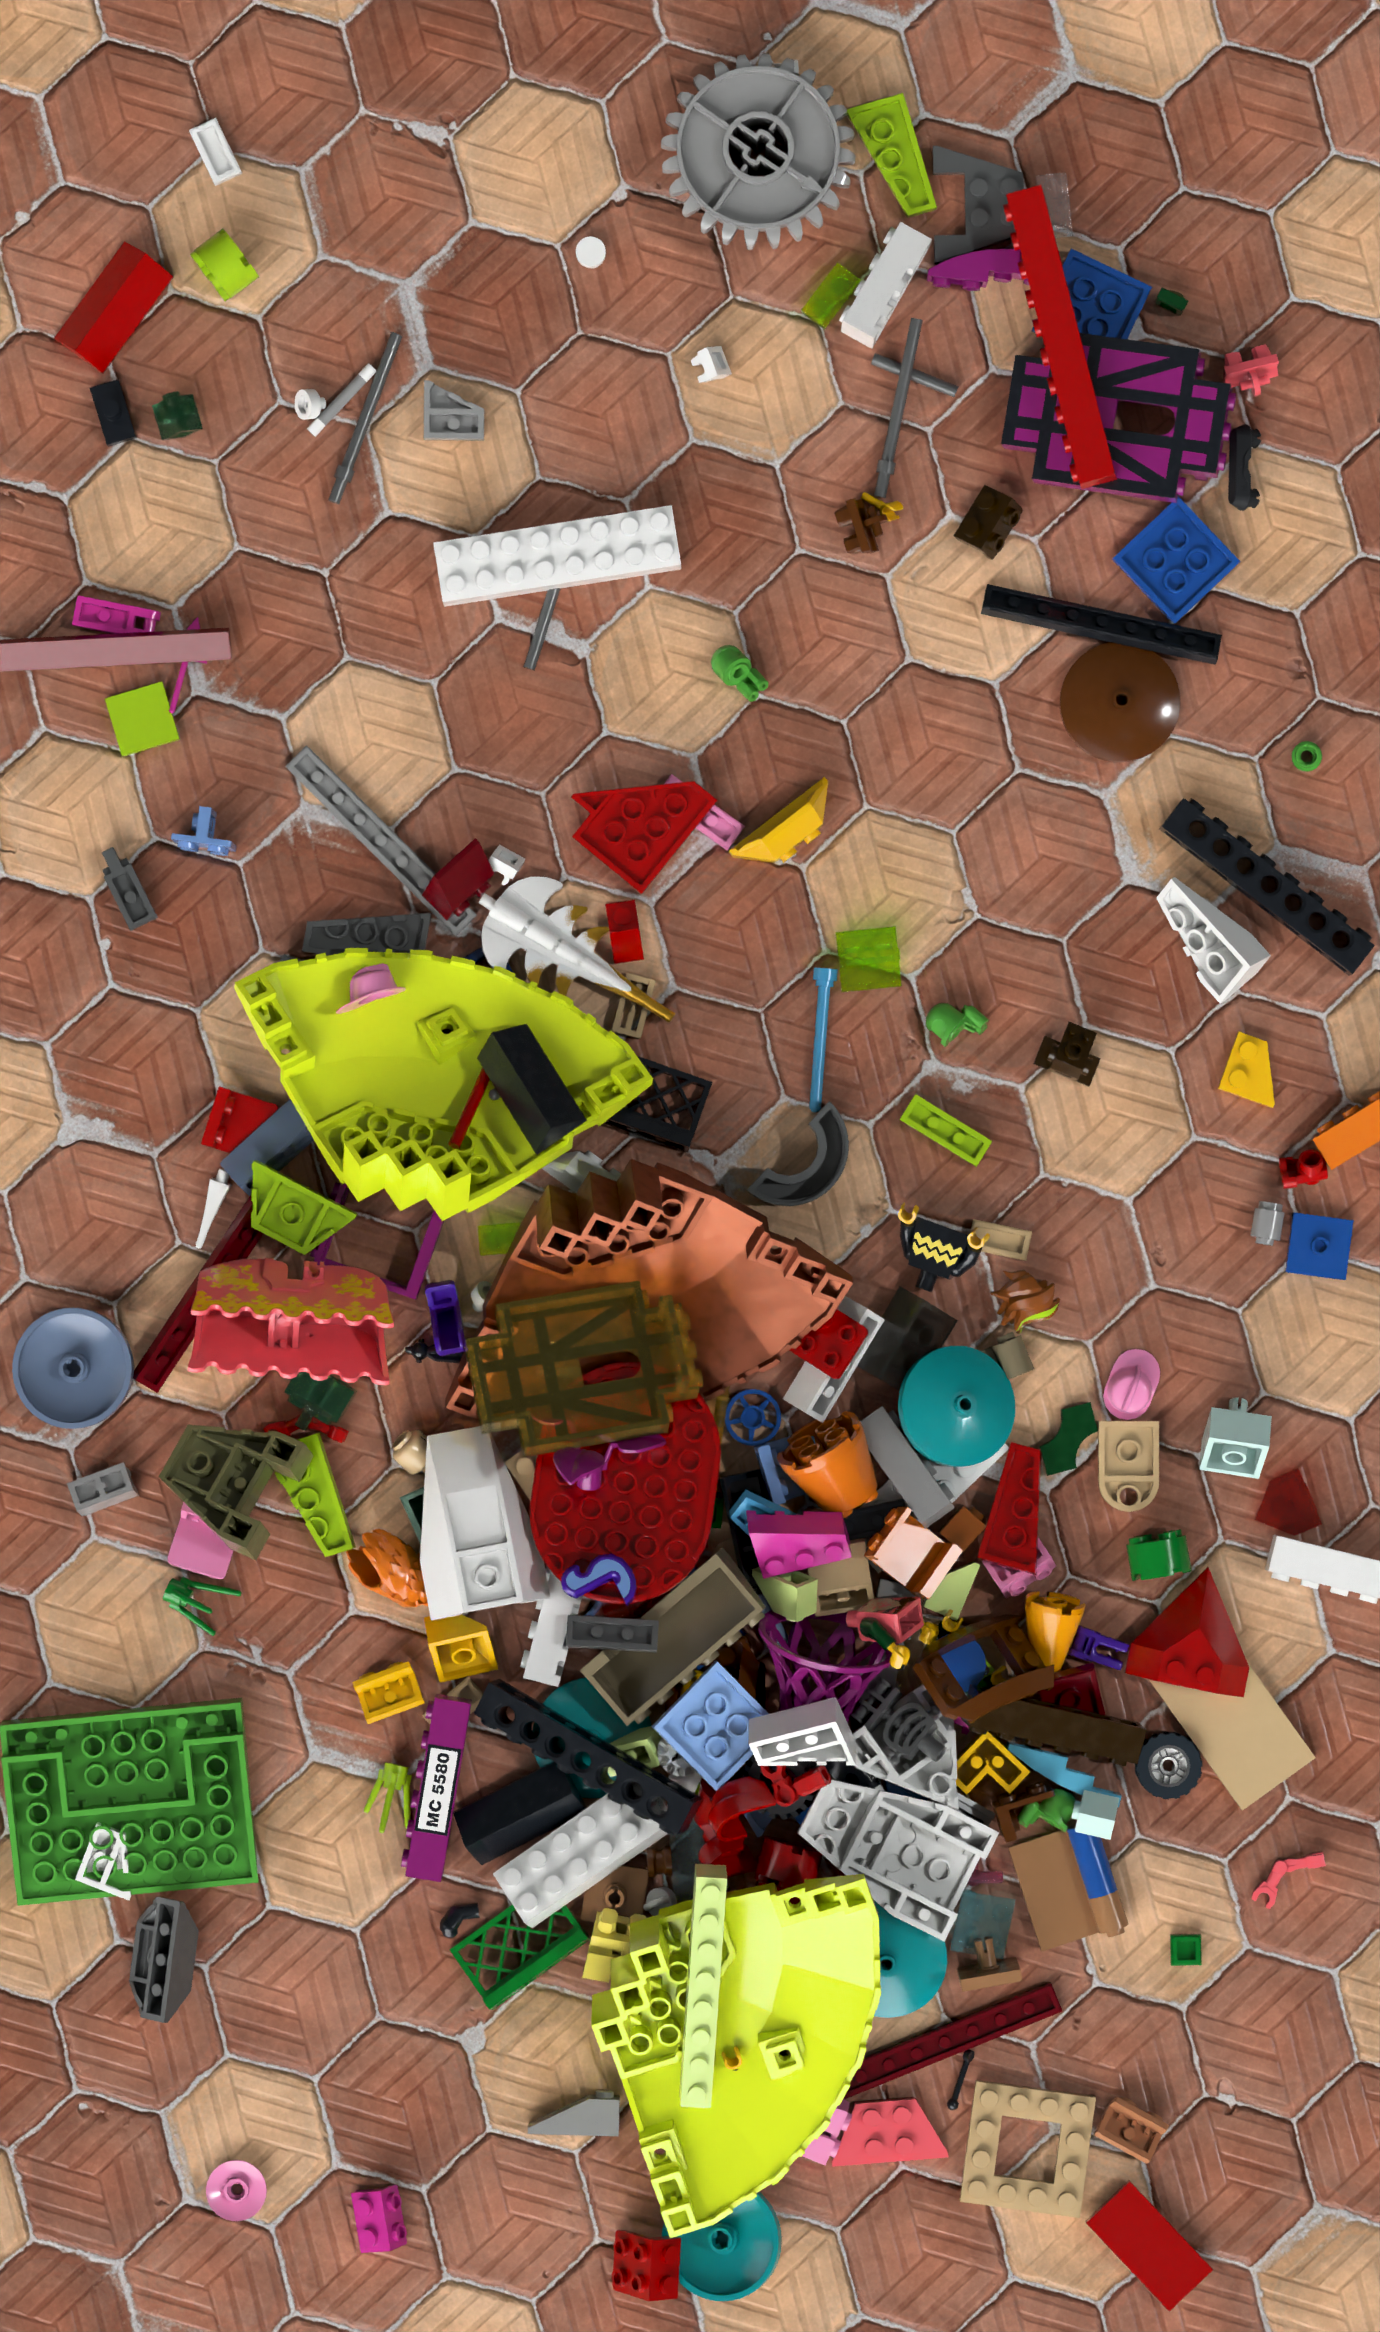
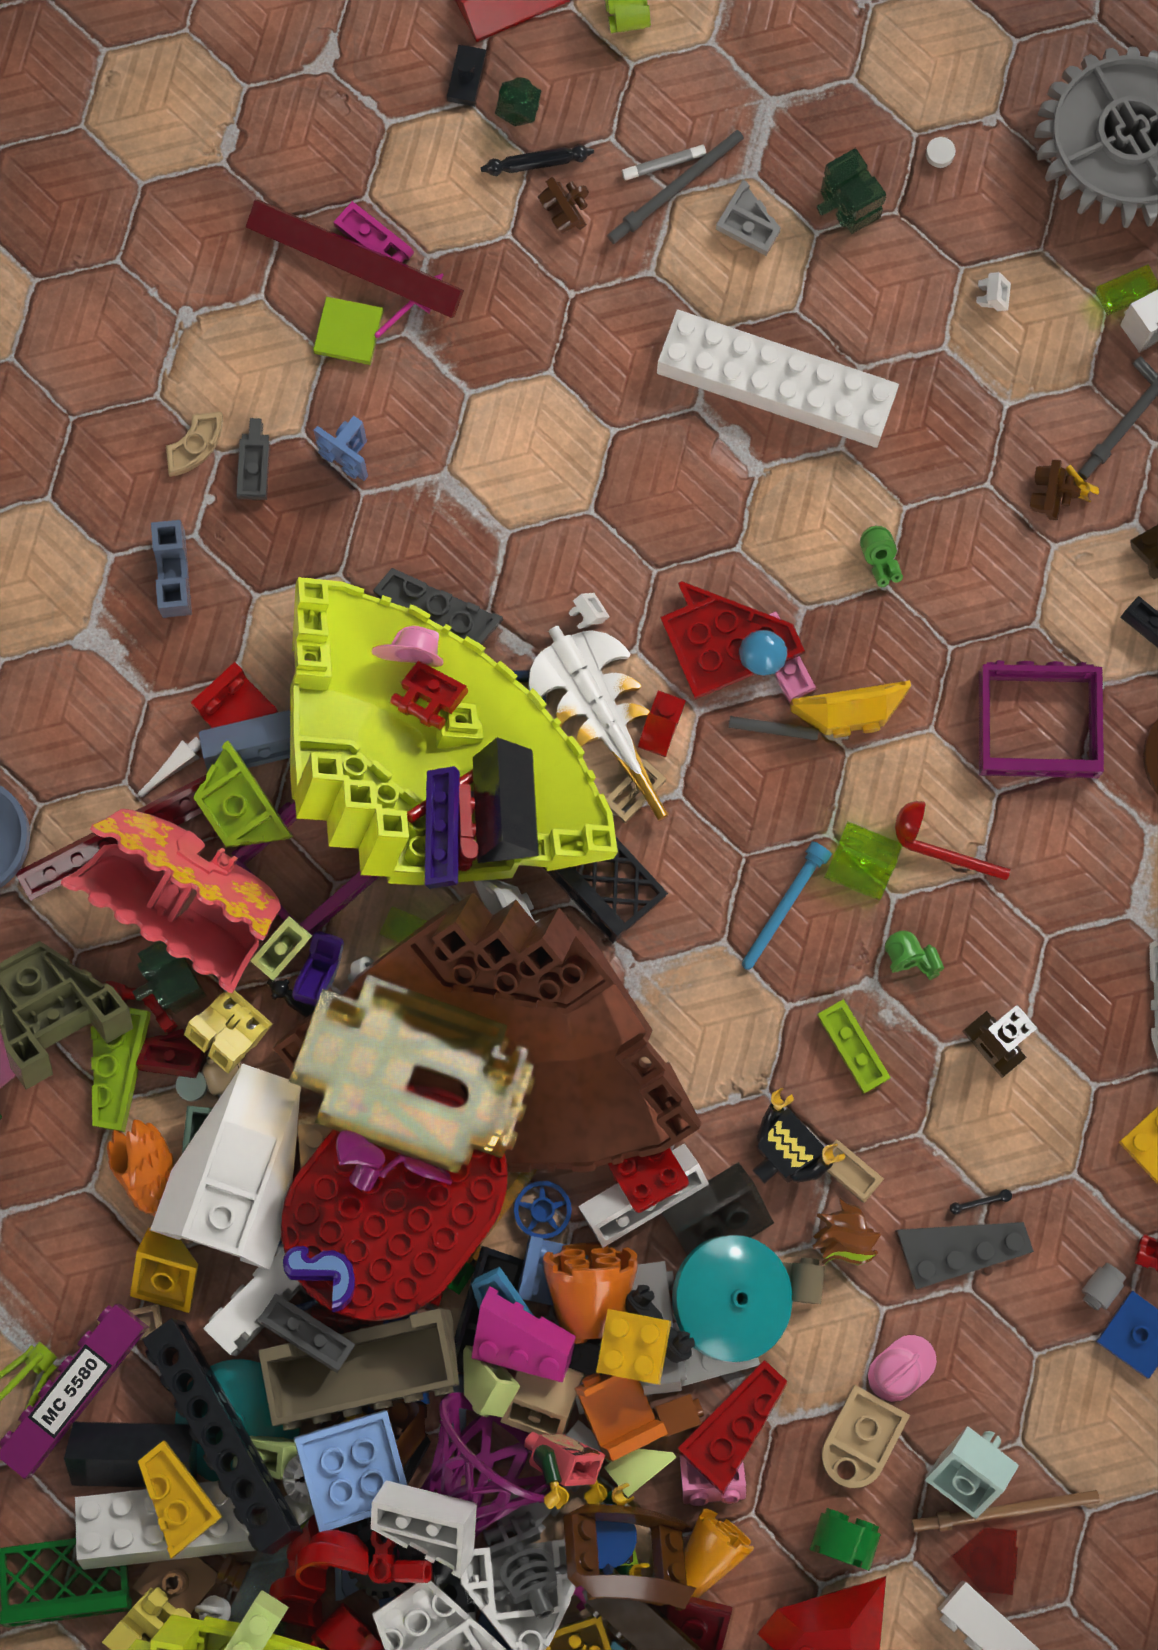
camera: 30 degrees right, 10 degrees down
light grey tile [285,745,477,936] -> none
white tile [295,389,326,420] -> none
yellow bracket [353,1662,425,1724] -> none
dark red slope [422,838,494,921] -> none
black arm [440,1903,480,1938] -> none
dark grey bar [523,588,561,671] -> none
dark grey brick [747,1101,849,1207] -> none
dark green tile [1039,1402,1098,1476] -> none
dark purple piece [1067,1625,1130,1671] -> none
none -> dark red wing [136,1029,206,1078]
none -> yellow wing [138,1441,223,1559]
none -> sand blue arch [151,520,192,618]
none -> tan tile [166,412,223,477]
none -> light aqua tile [176,1072,207,1102]
none -> light yellow hips [184,990,273,1074]
none -> yellowish green slope [250,916,312,980]
none -> red plate [390,661,468,730]
none -> dark purple plate [425,766,460,889]
none -> red hinge [458,783,479,872]
none -> black wheel [480,144,594,176]
none -> reddish brown hips [538,177,589,233]
none -> yellow plate [596,1309,671,1385]
none -> black piece [626,1285,695,1363]
none -> dark grey bar [729,716,819,740]
none -> dark azure hair [739,630,788,676]
none -> clear green brick [817,148,887,234]
none -> red piece [895,801,1010,880]
none -> dark grey wing [896,1222,1034,1290]
none -> medium nougat bar [912,1490,1100,1532]
none -> black hinge [950,1189,1012,1215]
none -> magenta window [979,660,1104,778]

